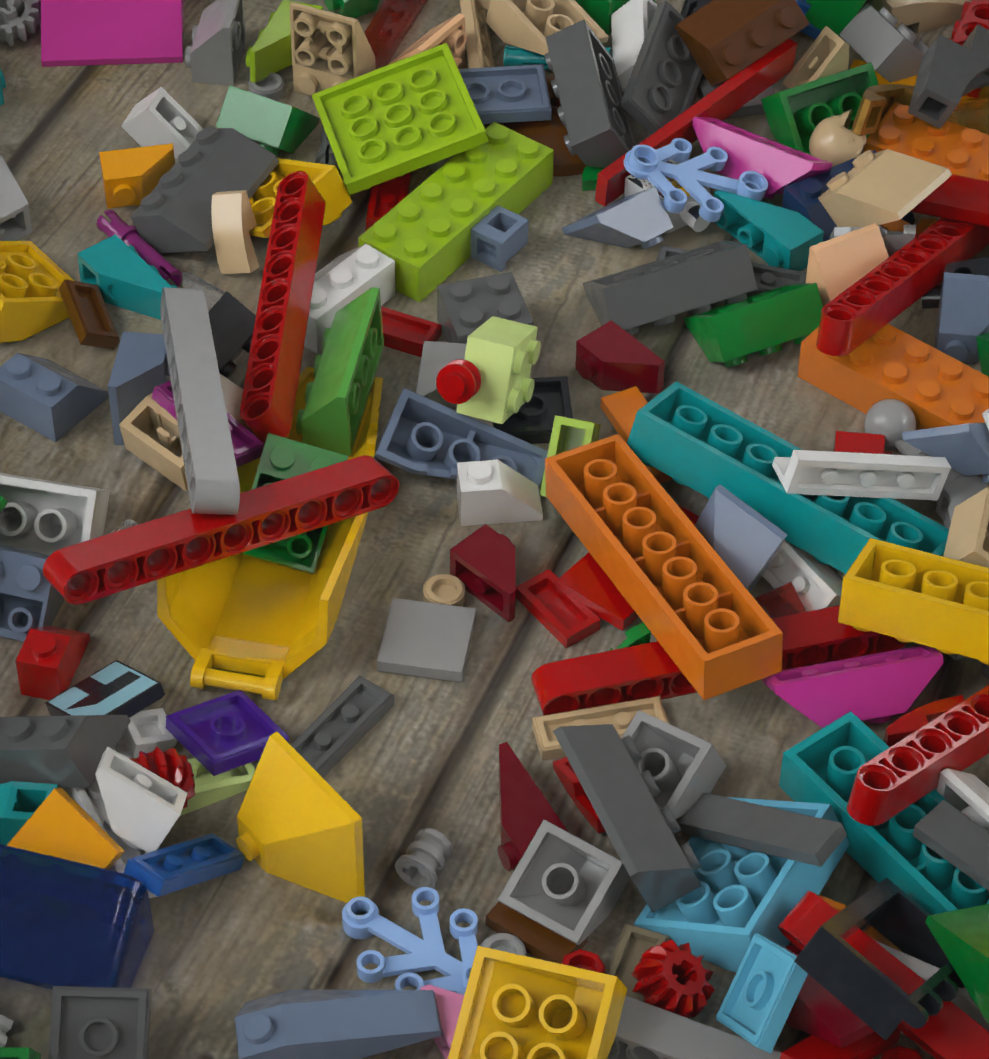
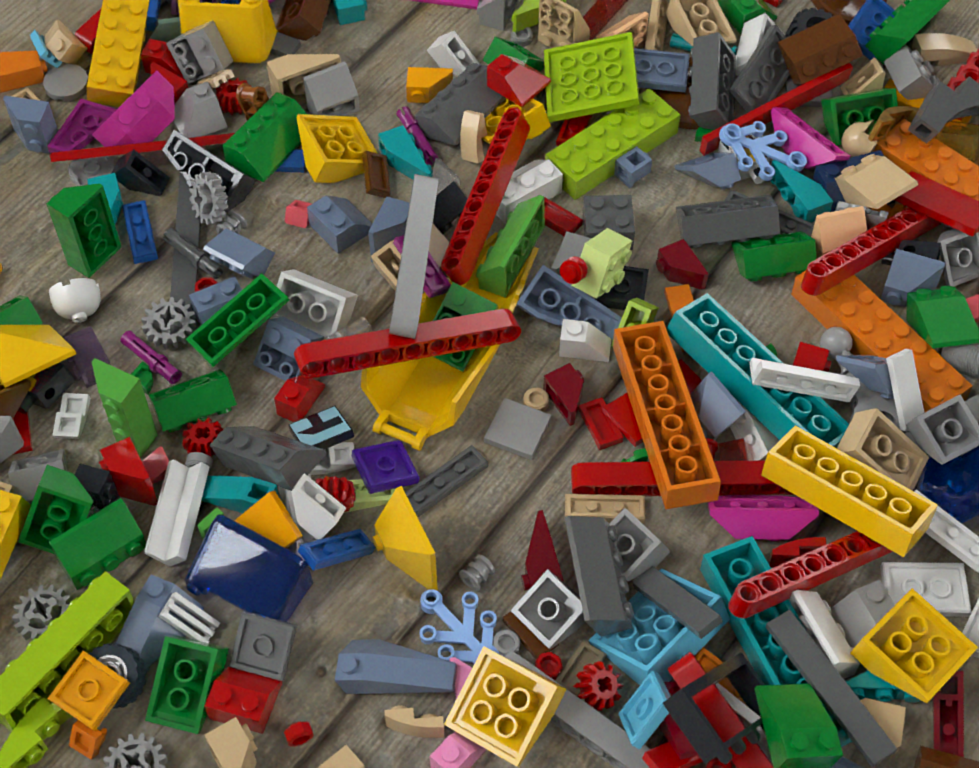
camera: 15 degrees right, 10 degrees up
none -> red slope [487,54,551,107]

